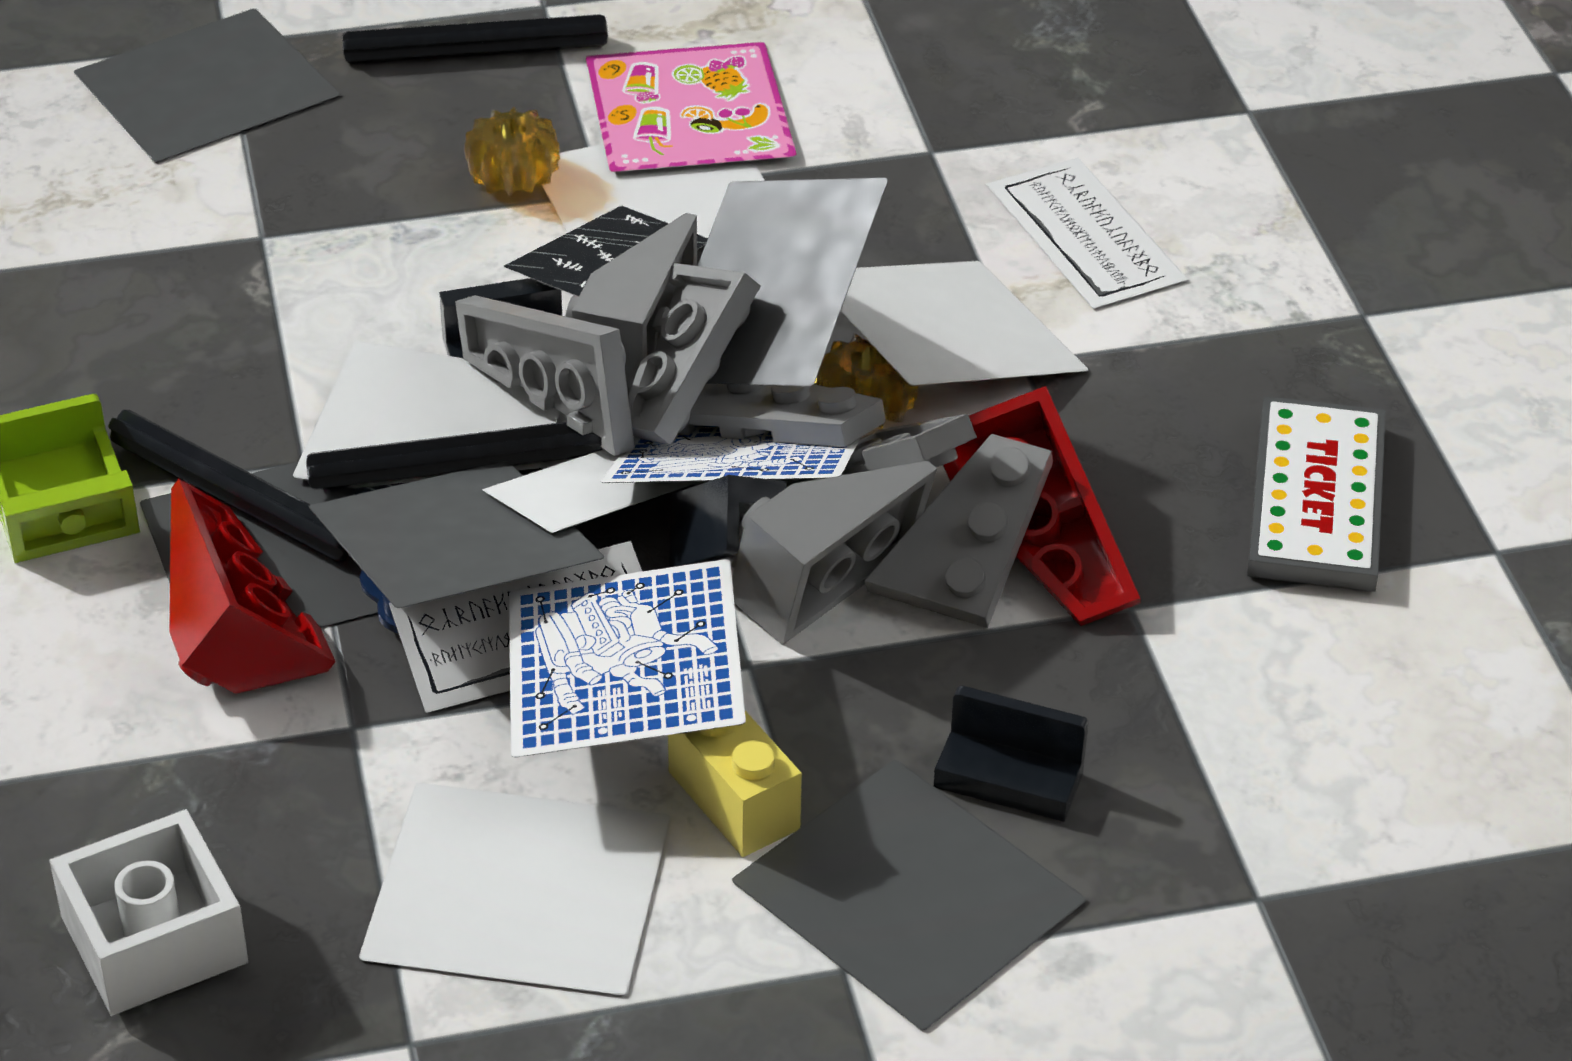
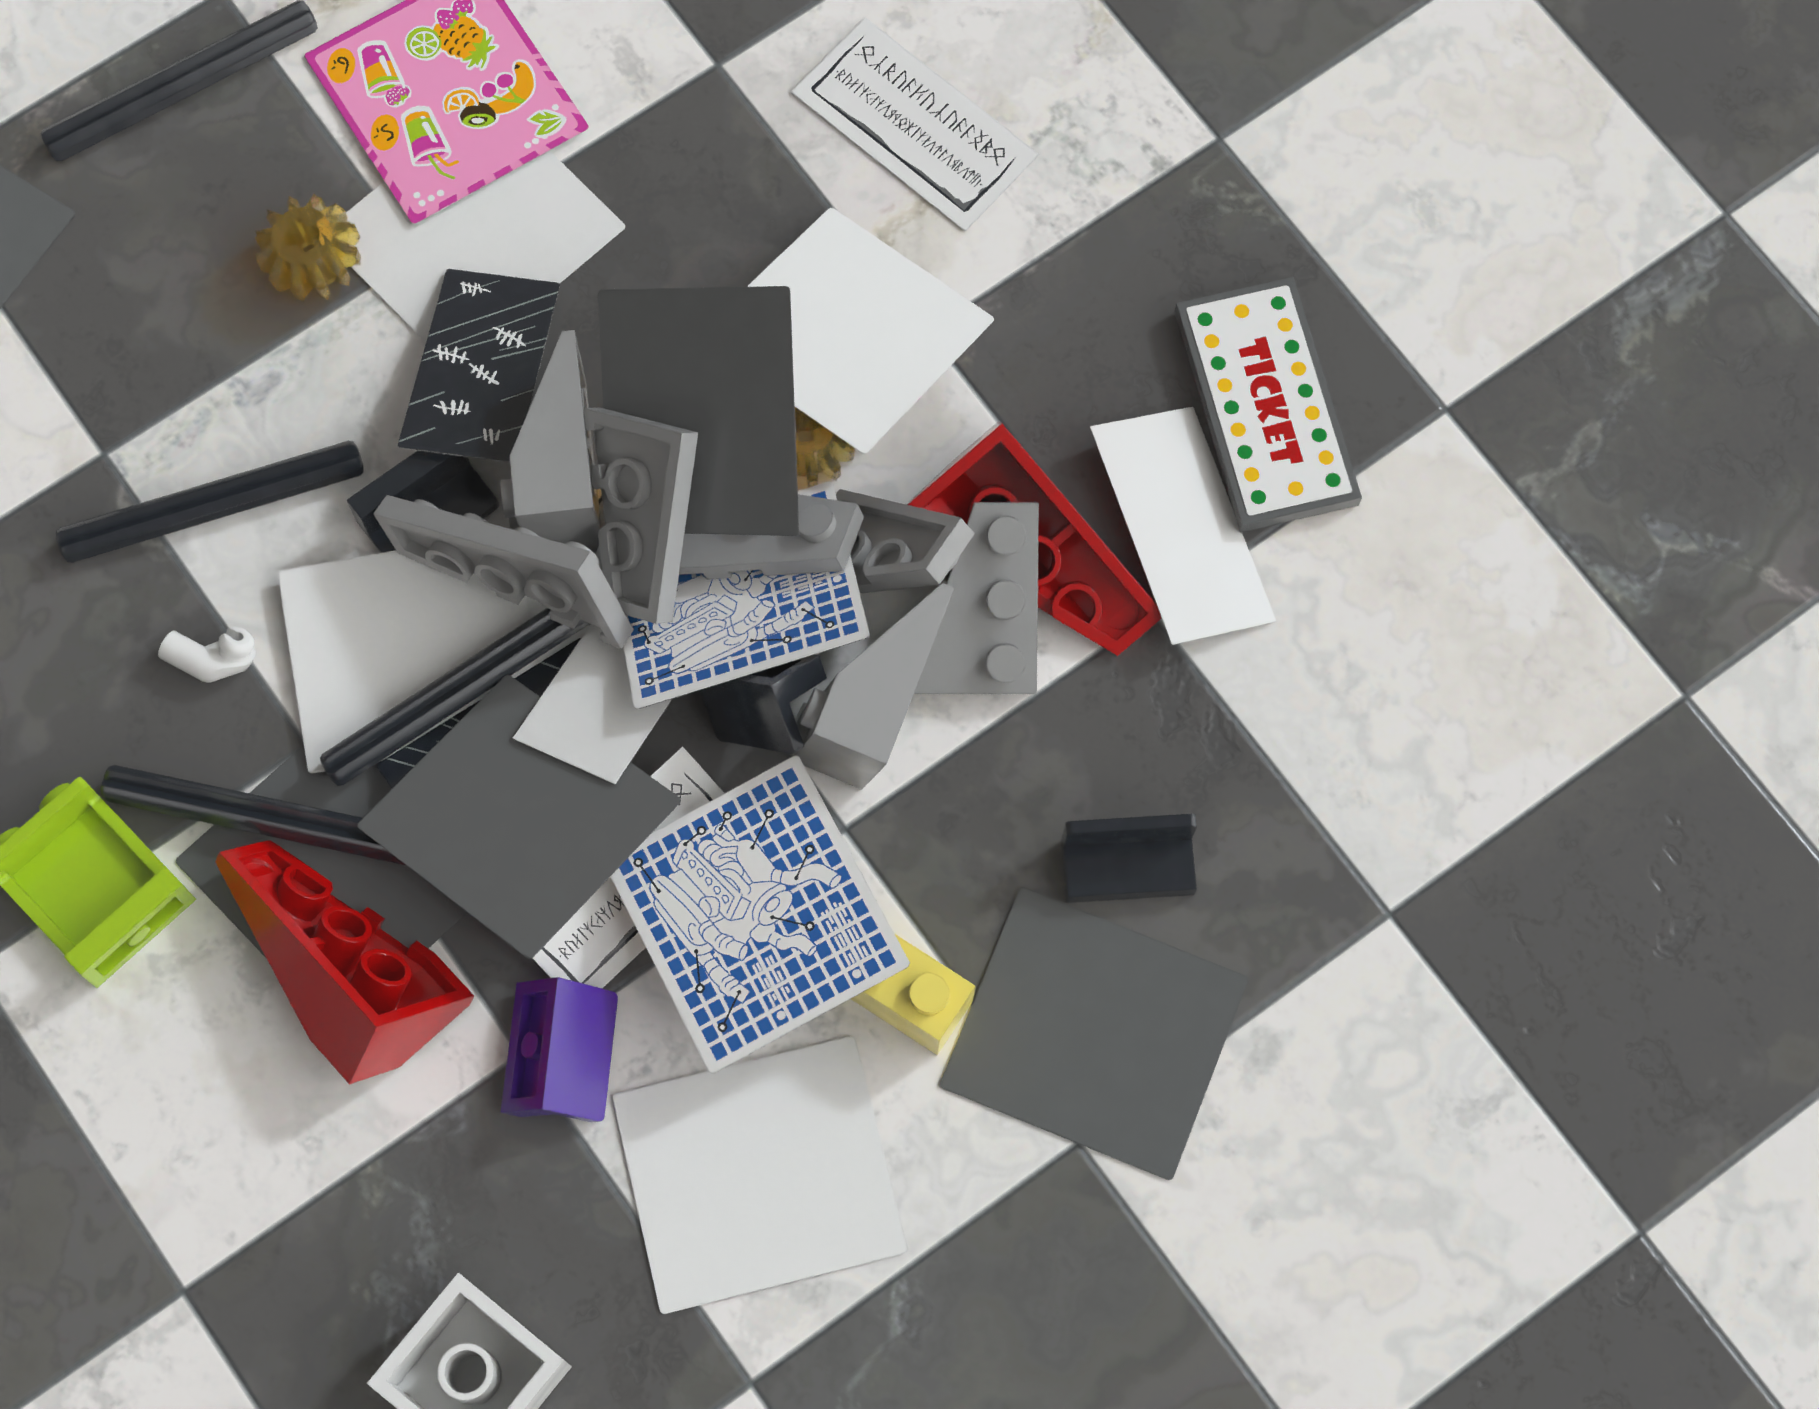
camera: 25 degrees left, 30 degrees up
none -> black axle [56,440,364,563]
none -> white arm [158,627,256,683]
none -> dark purple panel [501,977,618,1122]
none -> white sticker [1090,407,1276,645]

